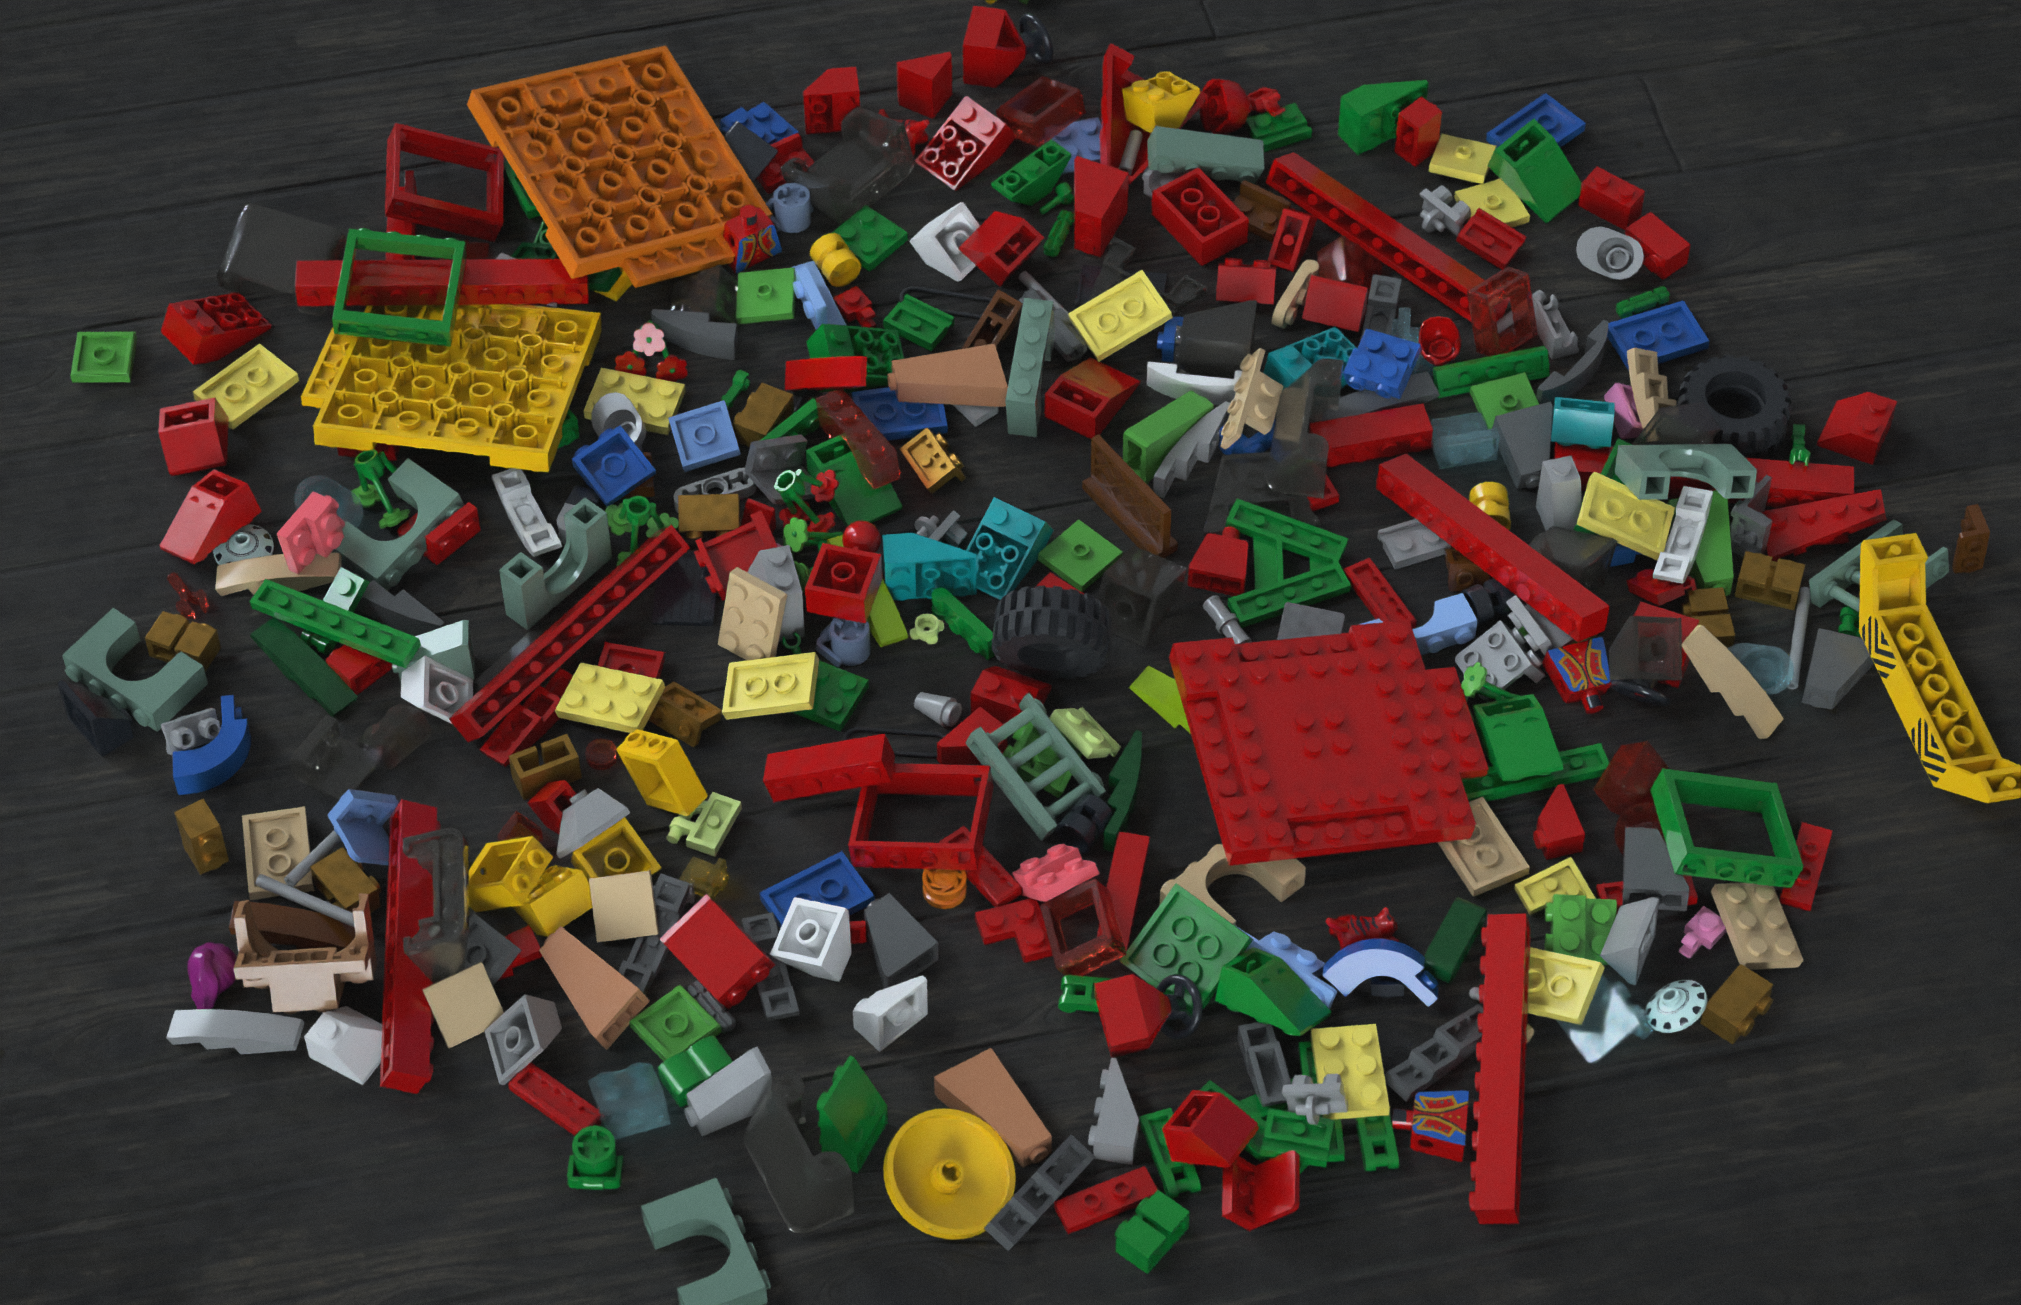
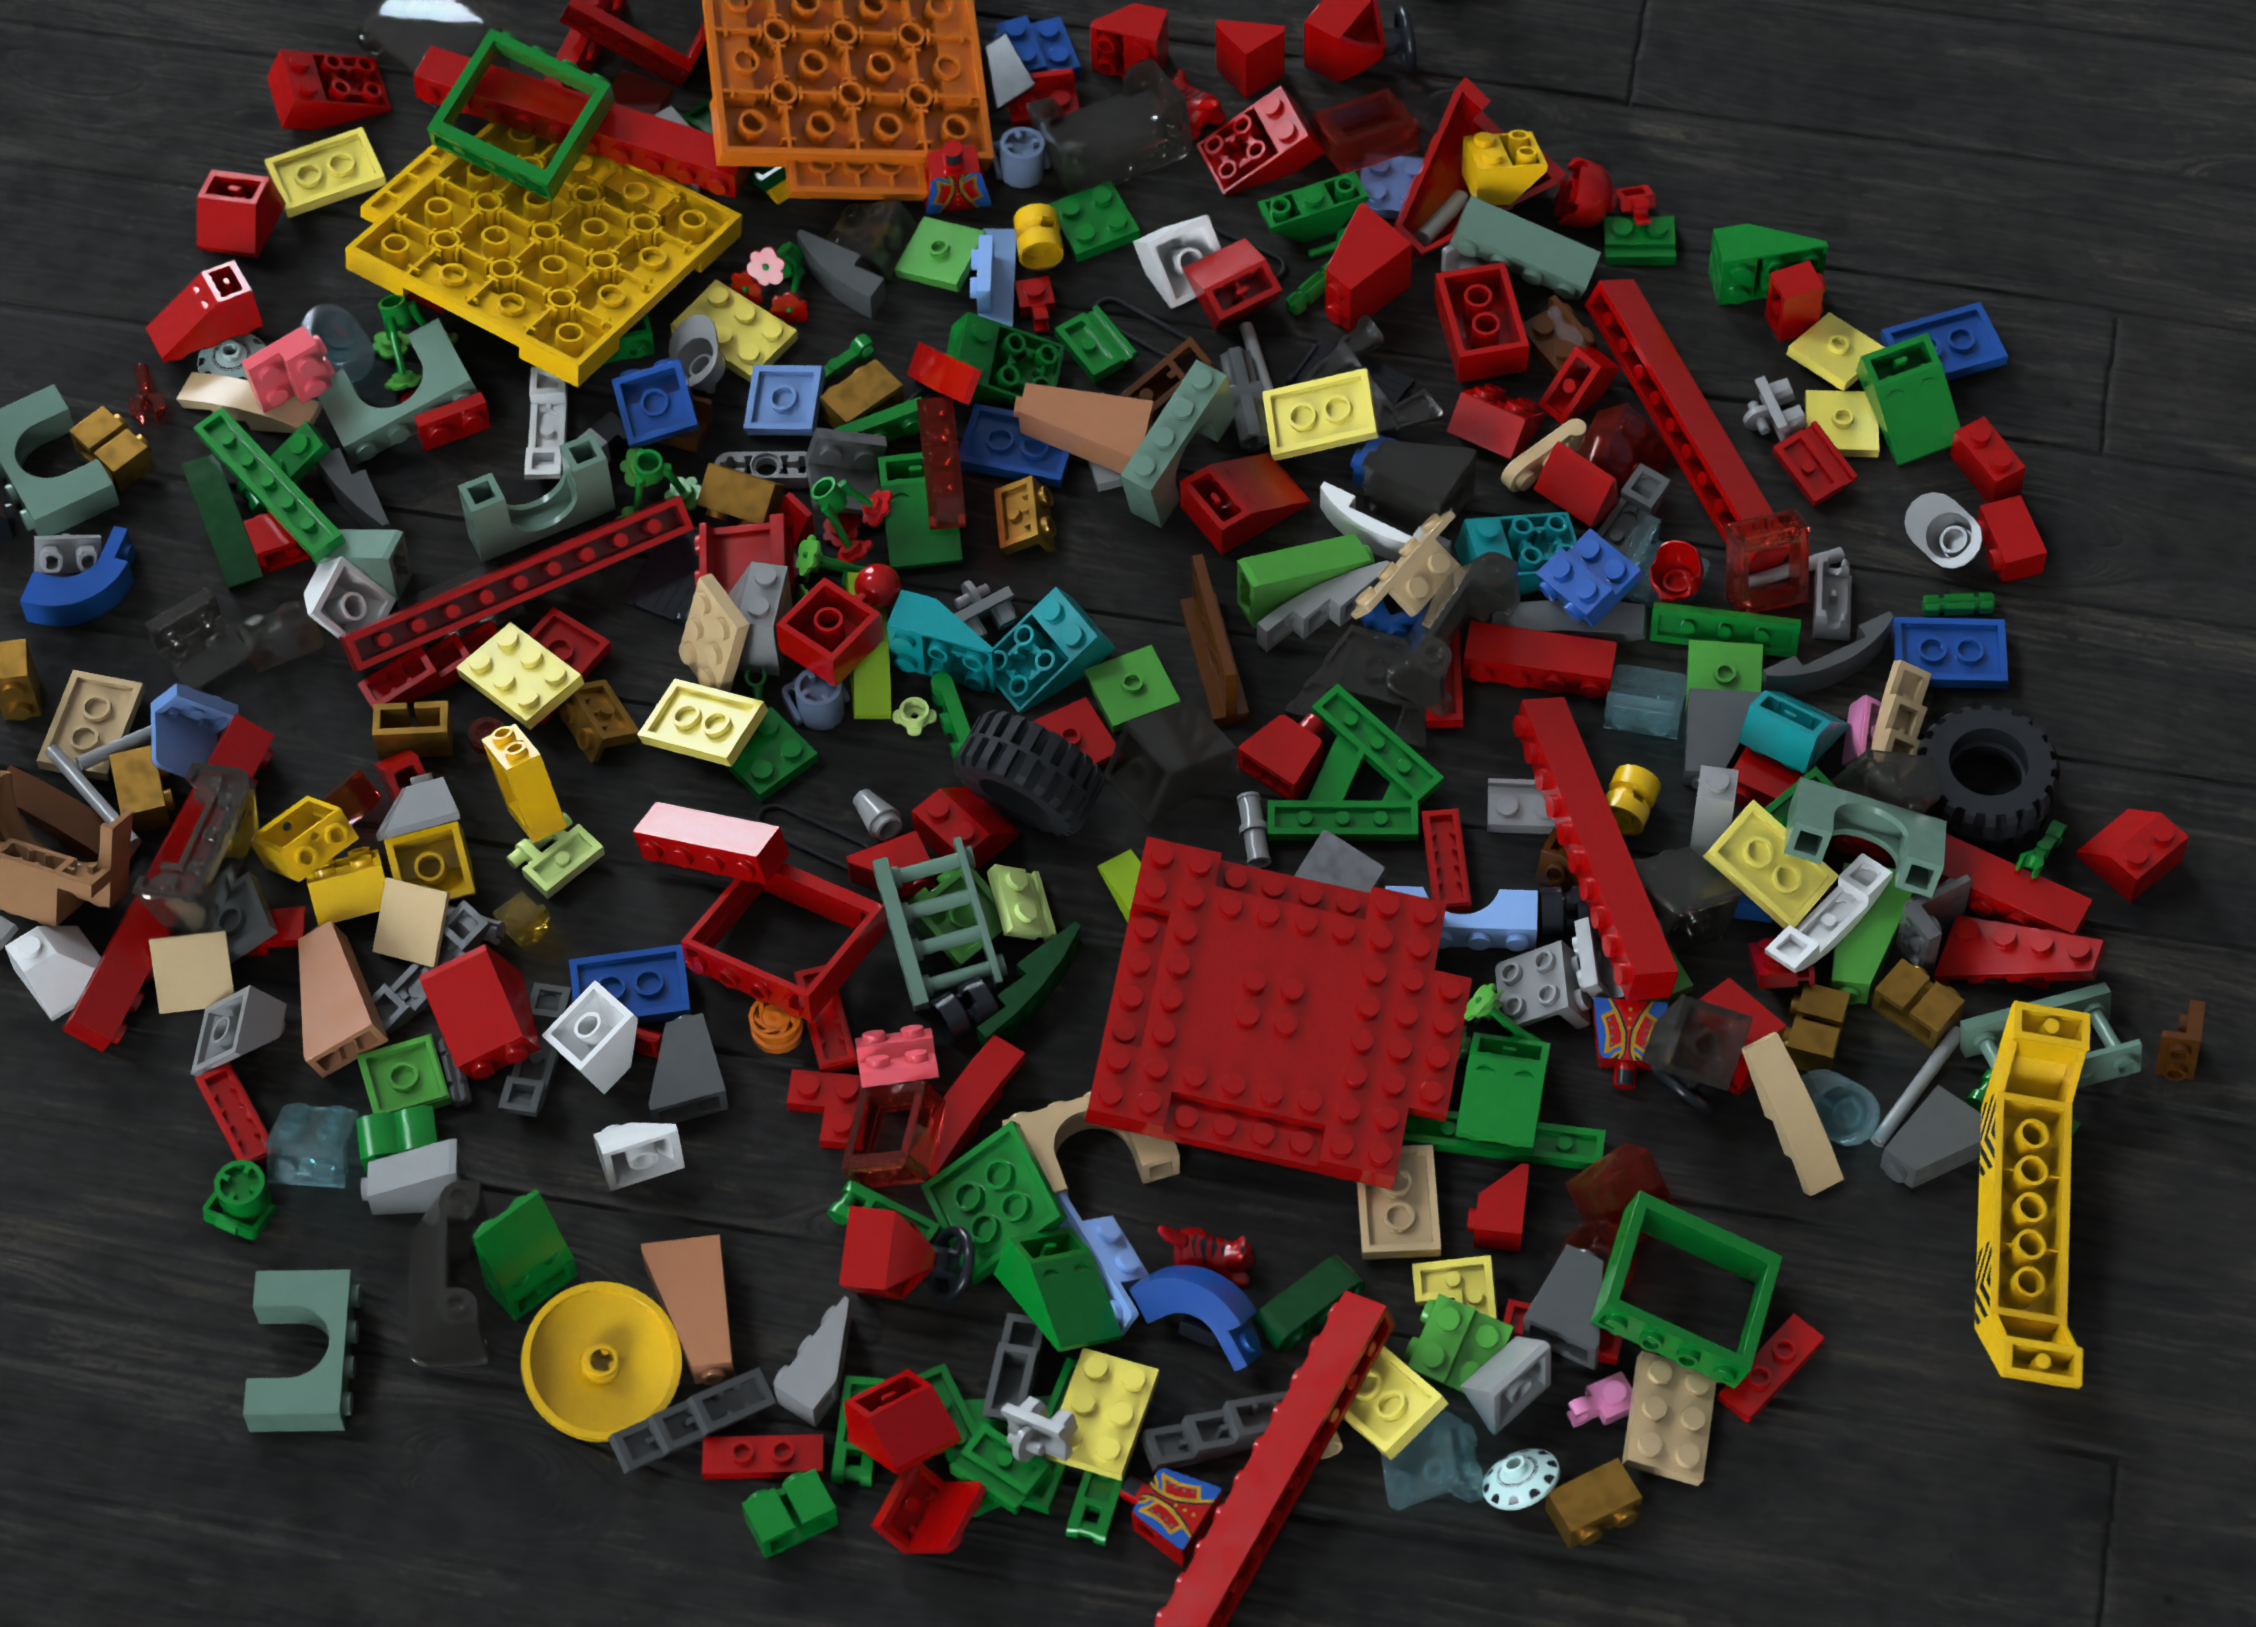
camera: 25 degrees right, 5 degrees up
bright green plate [71,332,137,383] -> none

